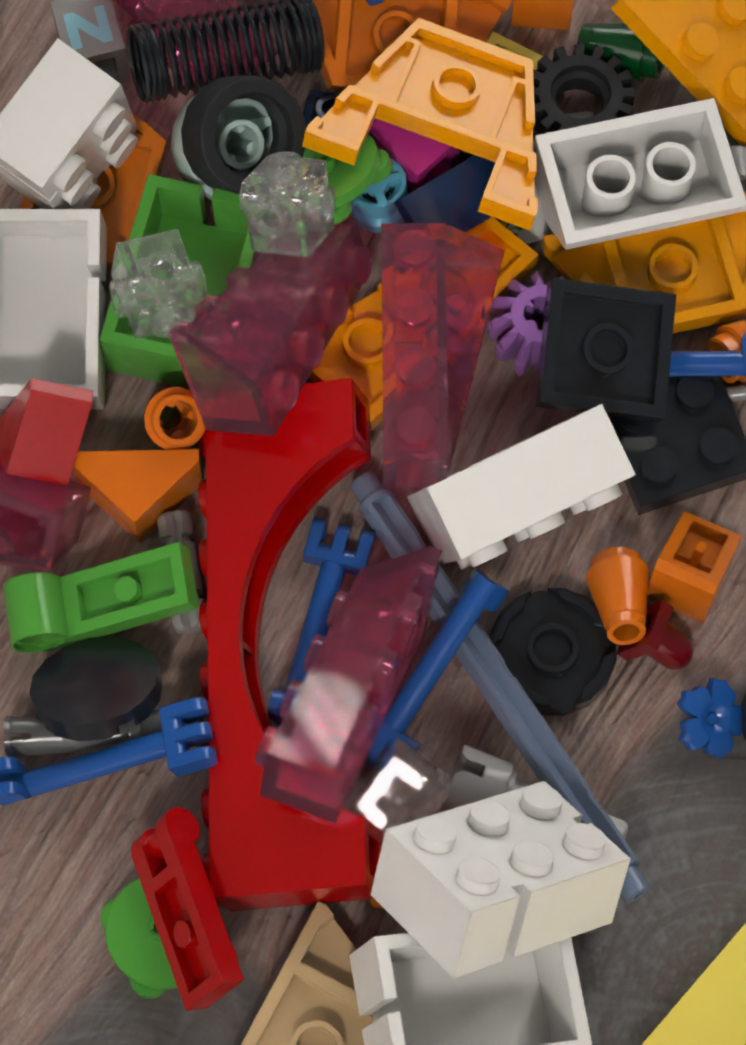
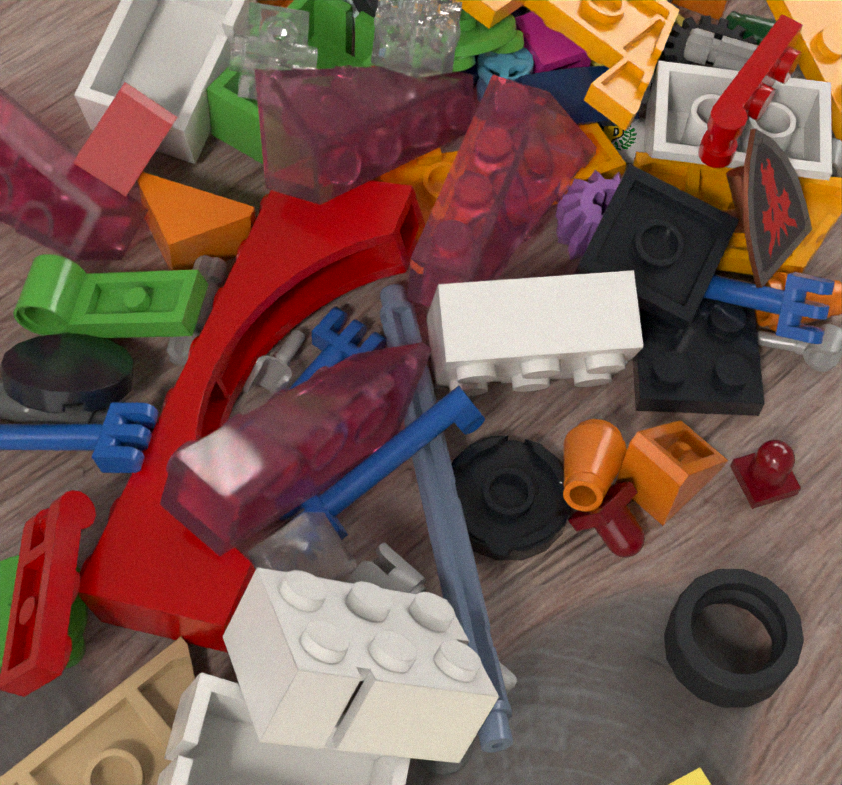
camera: 15 degrees right, 10 degrees down
orange cone [143,387,207,450] -> none
blue plant [677,678,742,759] -> none
none -> light grey hand [243,330,305,406]
none -> light grey axle [684,28,796,78]
none -> red plate [698,14,803,168]
none -> shield [722,129,812,288]

